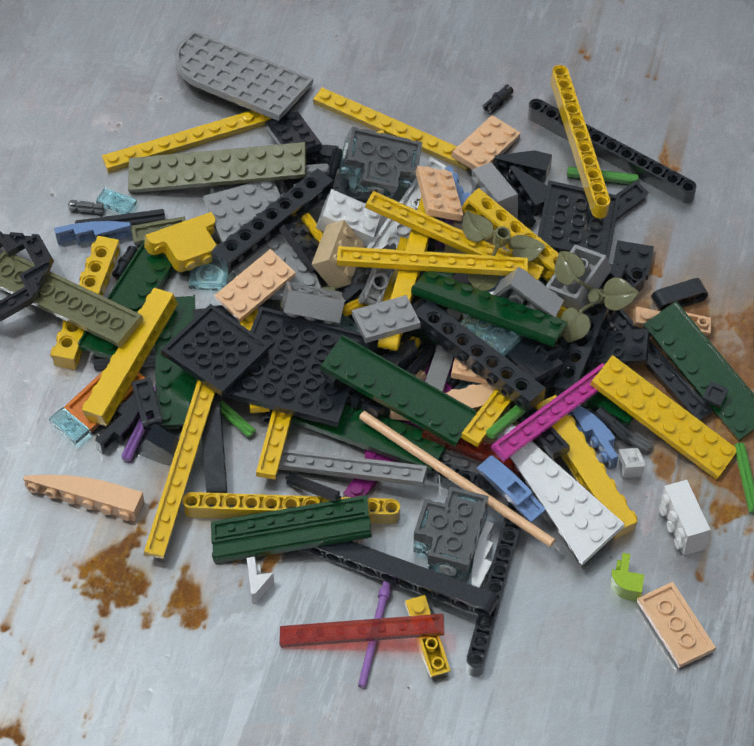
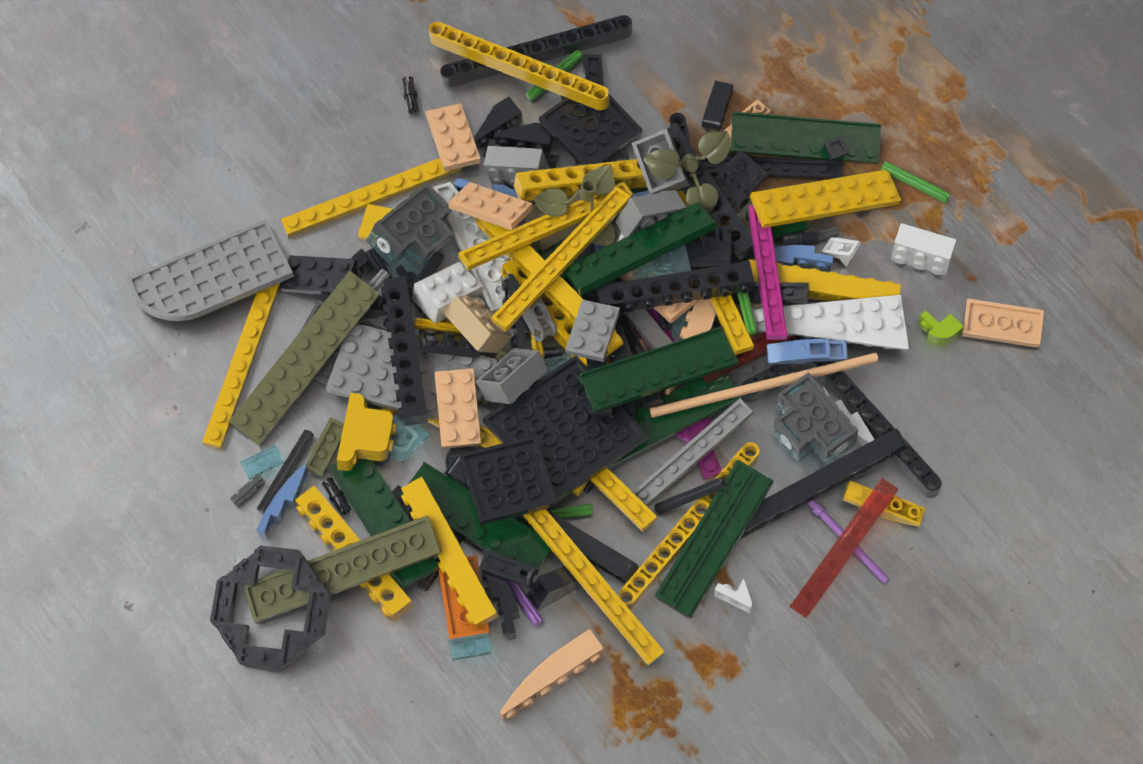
camera: 50 degrees left, 10 degrees up
black plate [613,240,654,280] -> none

